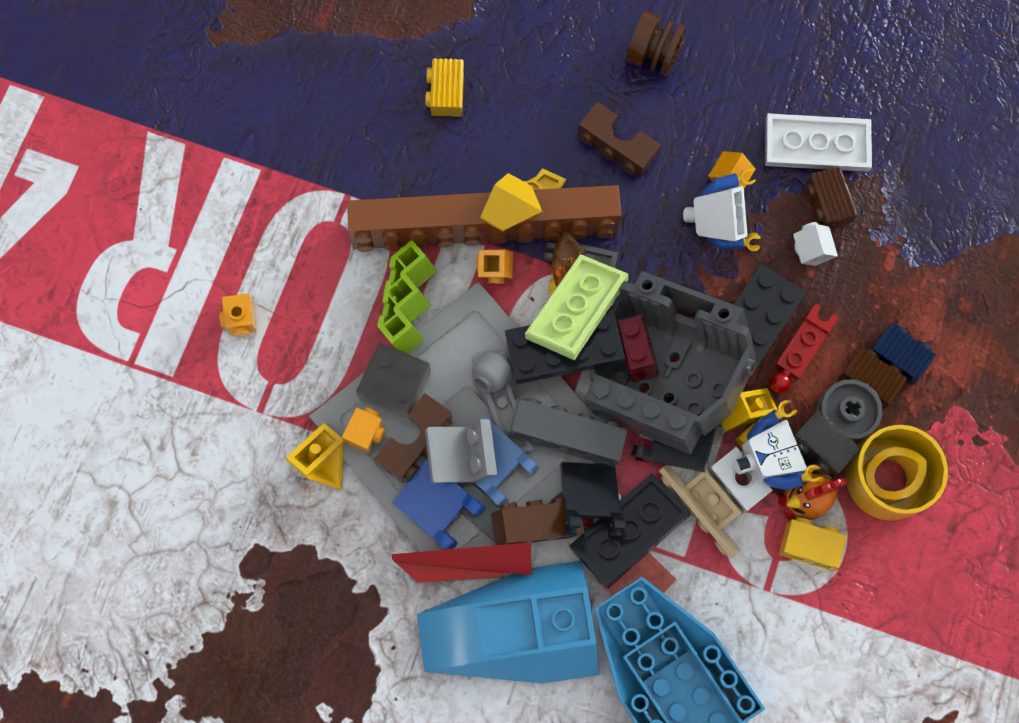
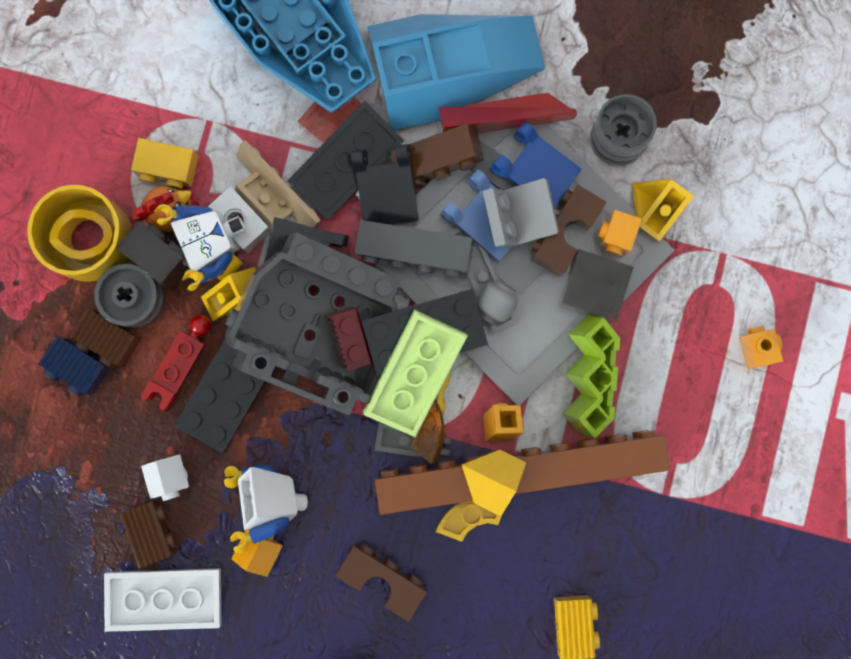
camera: 175 degrees right, 10 degrees up
none -> dark grey wheel [590,94,657,166]

